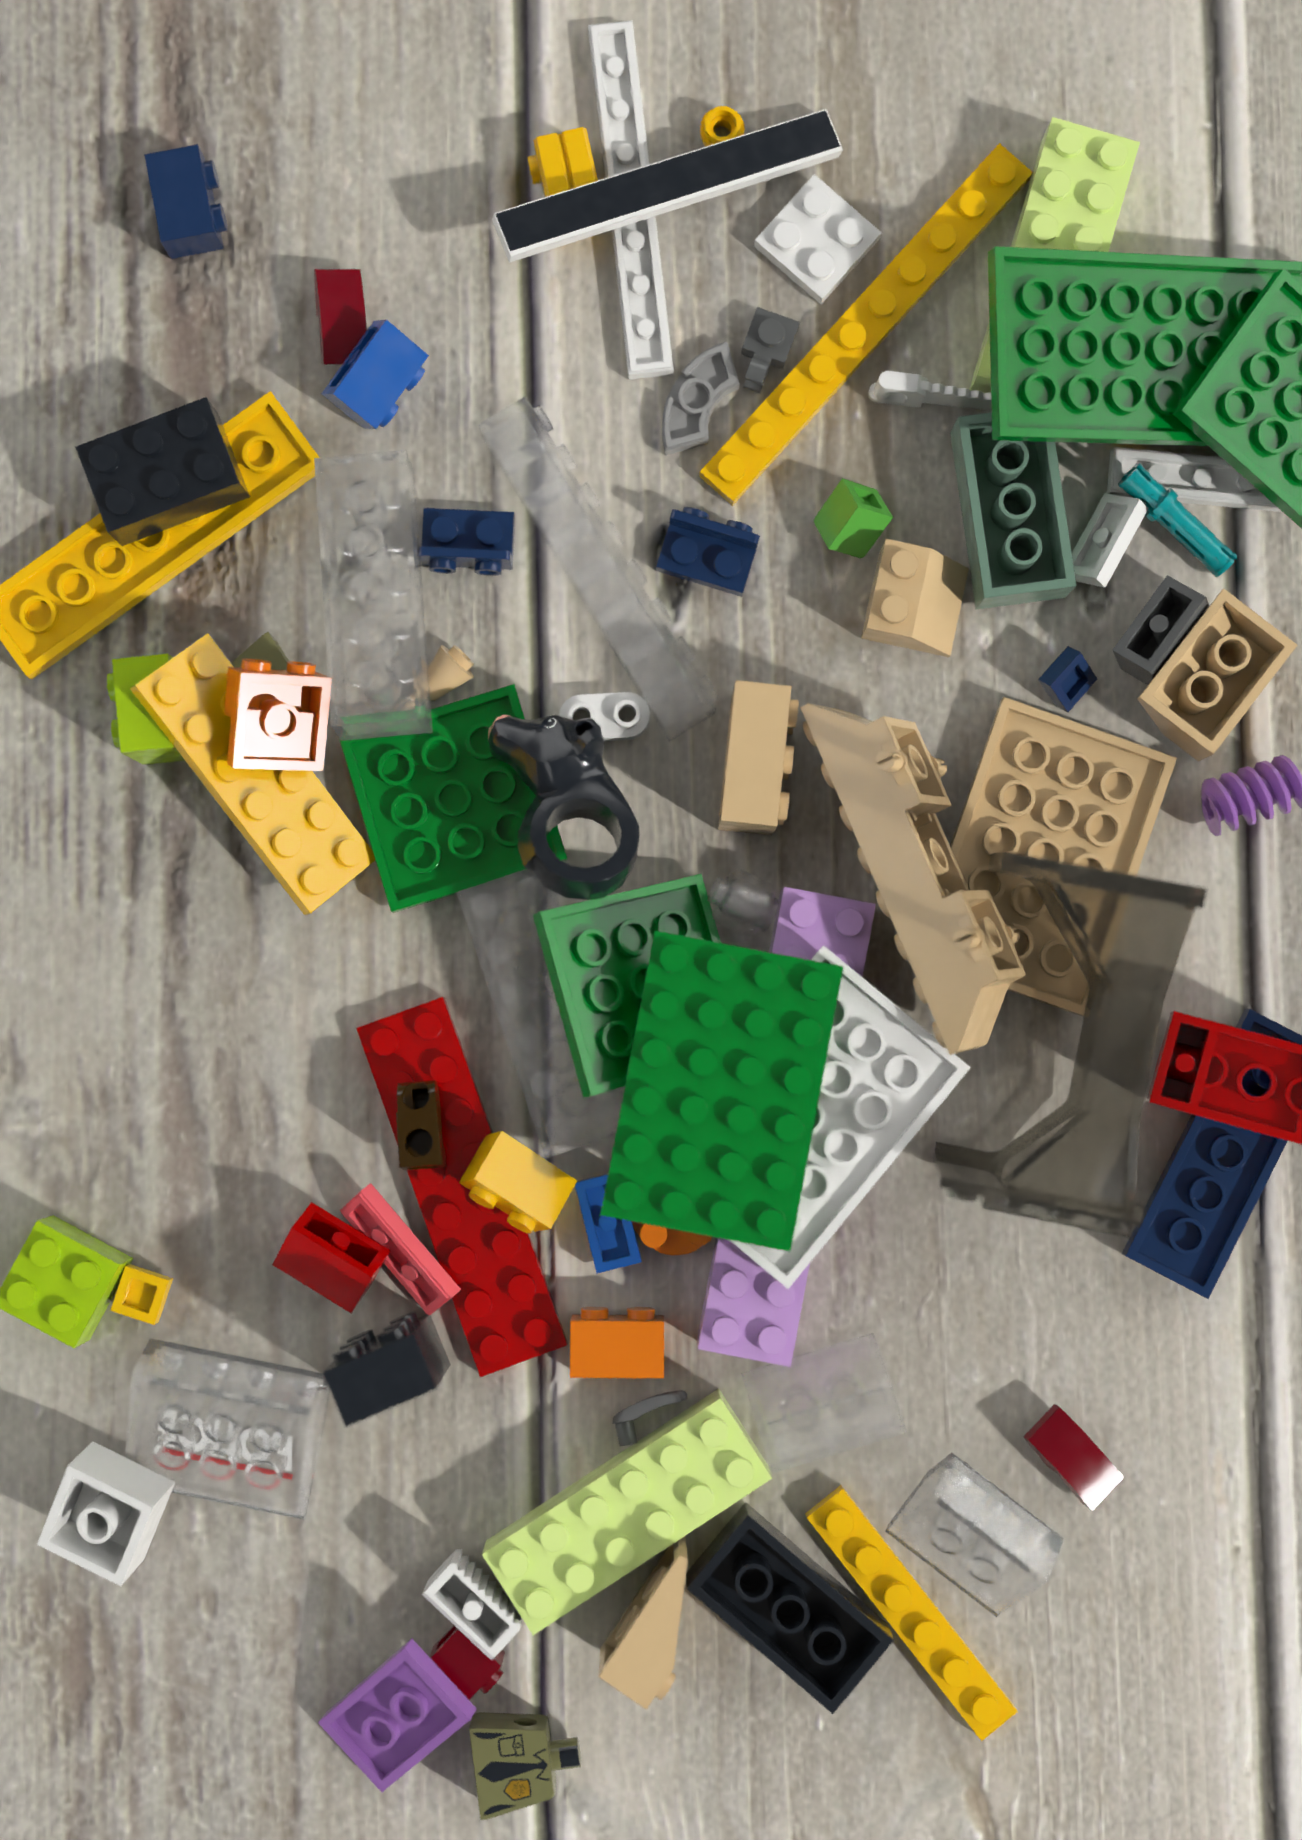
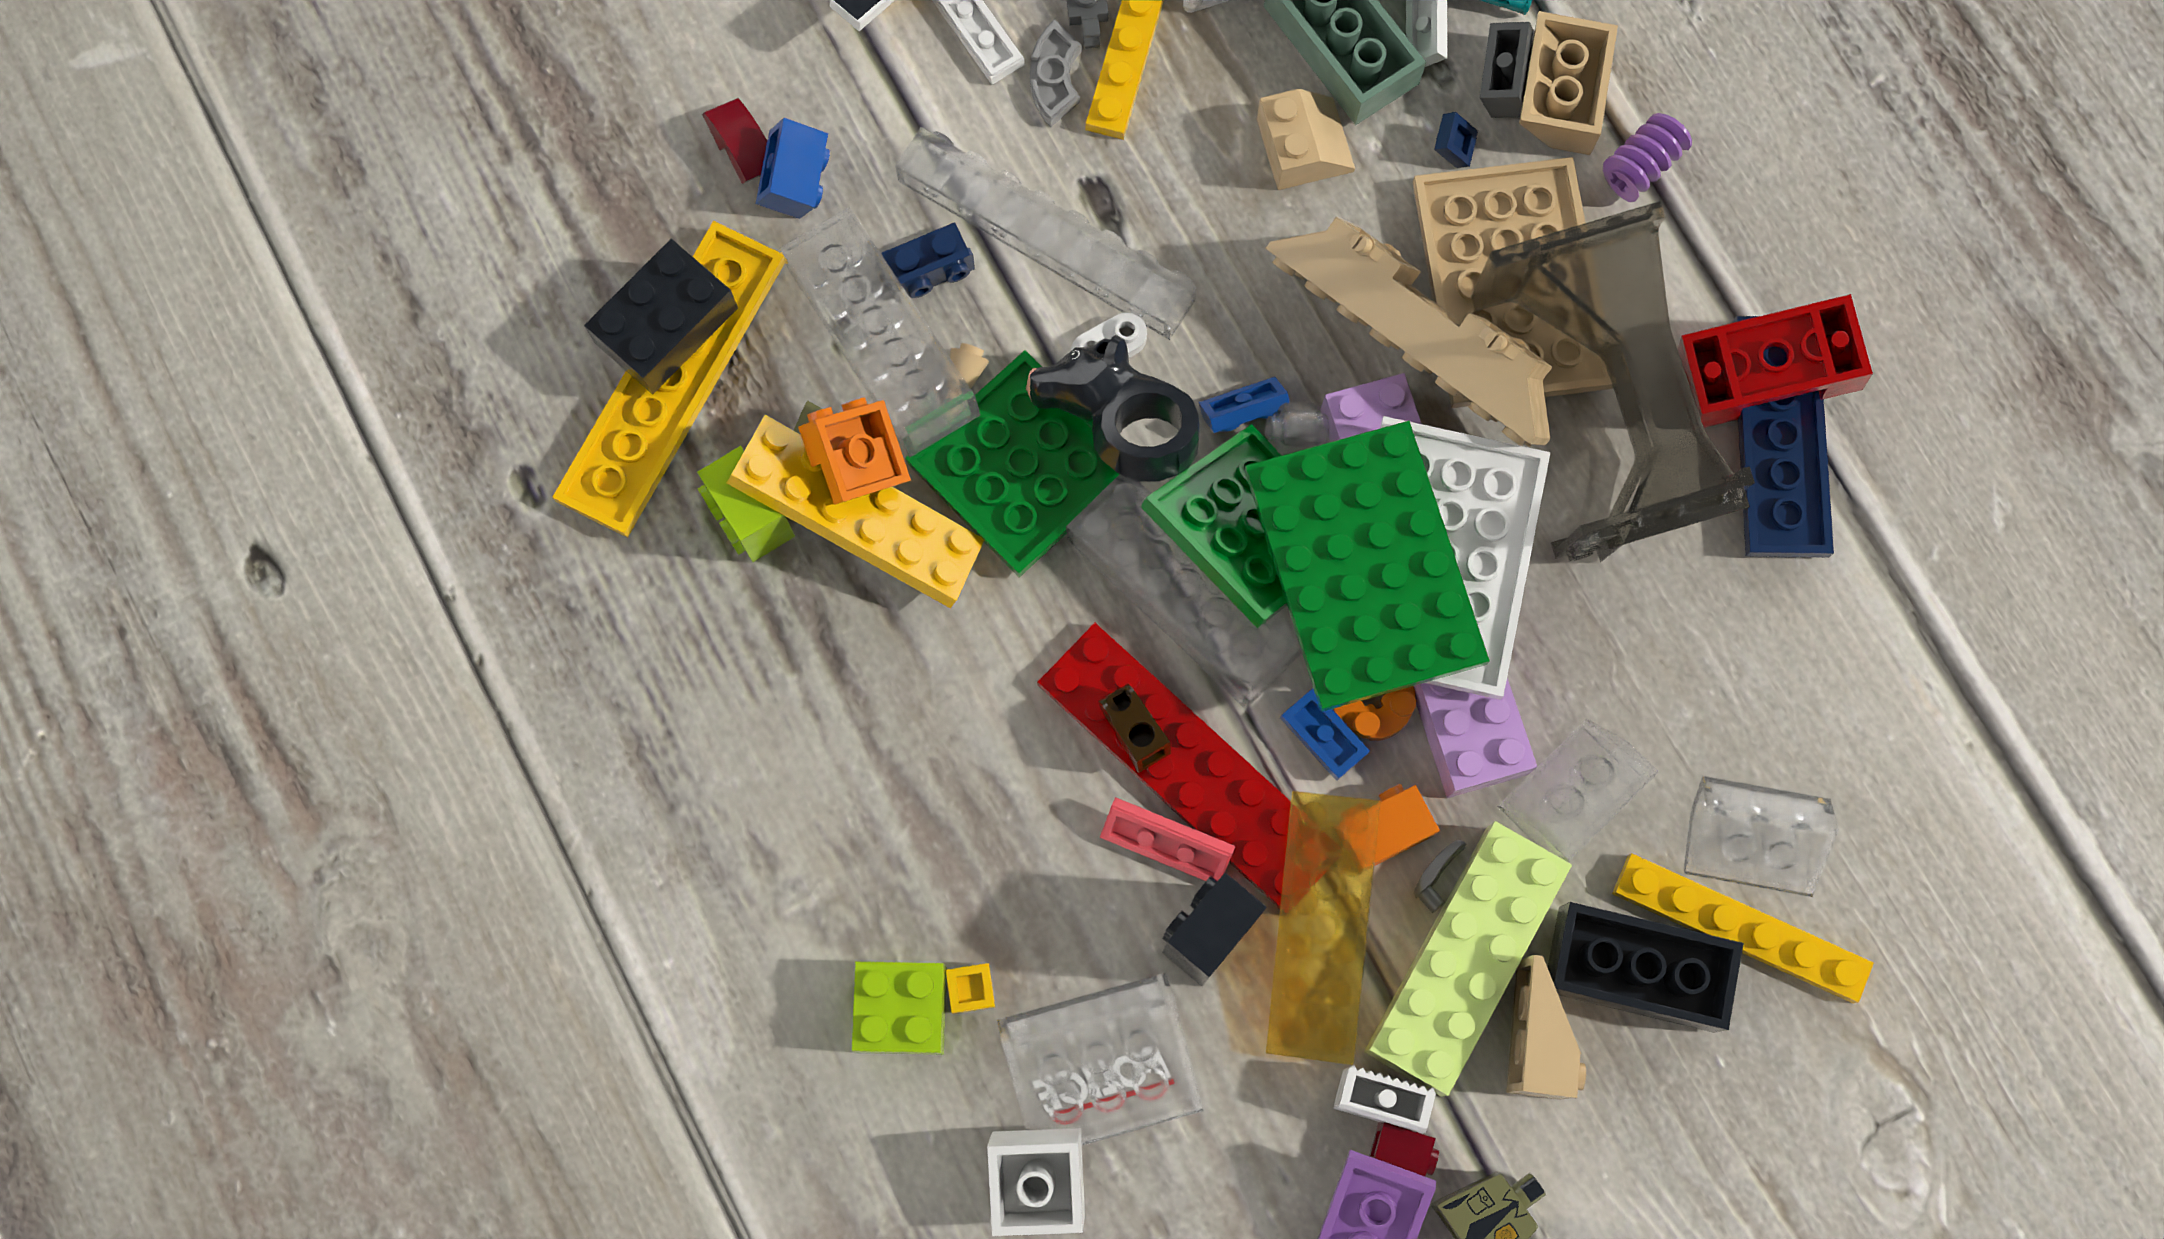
camera: 25 degrees left, 10 degrees down
dark blue brick [144,144,228,259] -> none
red brick [272,1202,391,1314] -> none
yellow brick [459,1131,577,1234] -> none
dark blue bracket [656,507,760,597] -> none
tan brick [718,680,799,835] -> none
bright green panel [814,478,893,558] -> none
dark red slope [1023,1404,1123,1511] -> none
none -> blue plate [1199,376,1291,433]
none -> clear yellow plate [1266,791,1381,1065]

